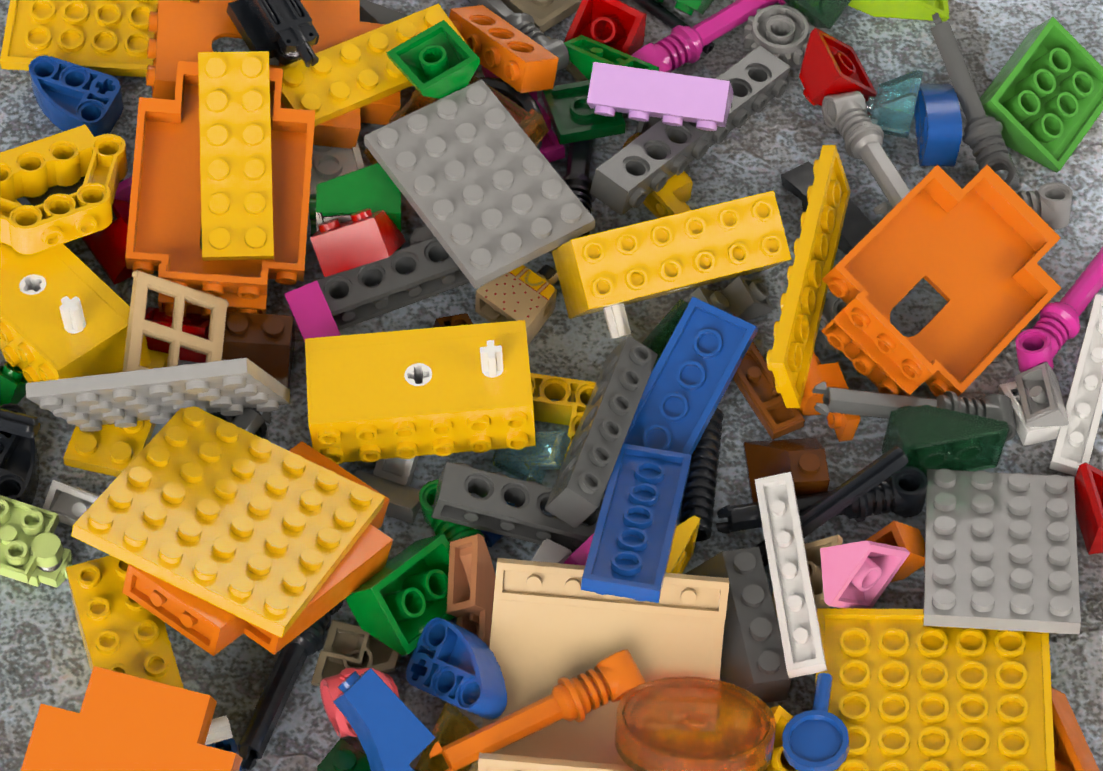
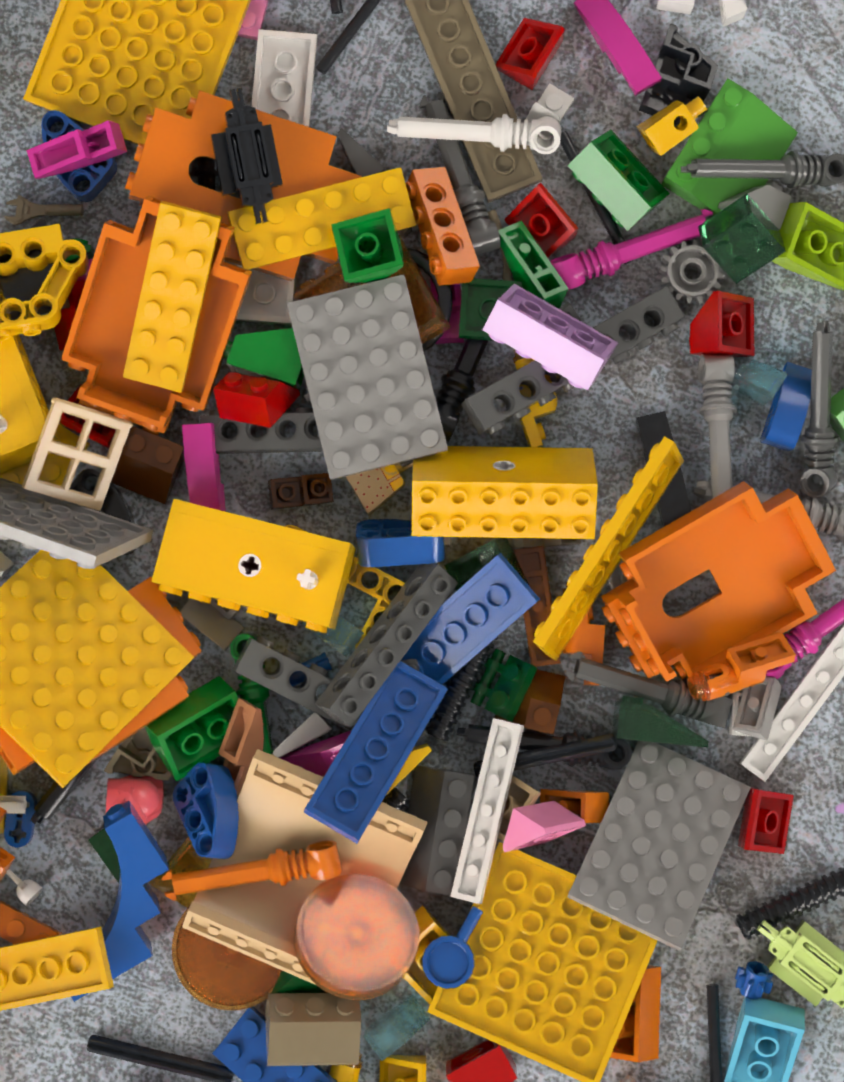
camera: 25 degrees right, 30 degrees up
none -> dark pink slope [26,120,127,179]
none -> blue beam [356,519,445,567]
none -> dark green plate [470,648,538,722]
none -> orange plate [687,632,796,701]

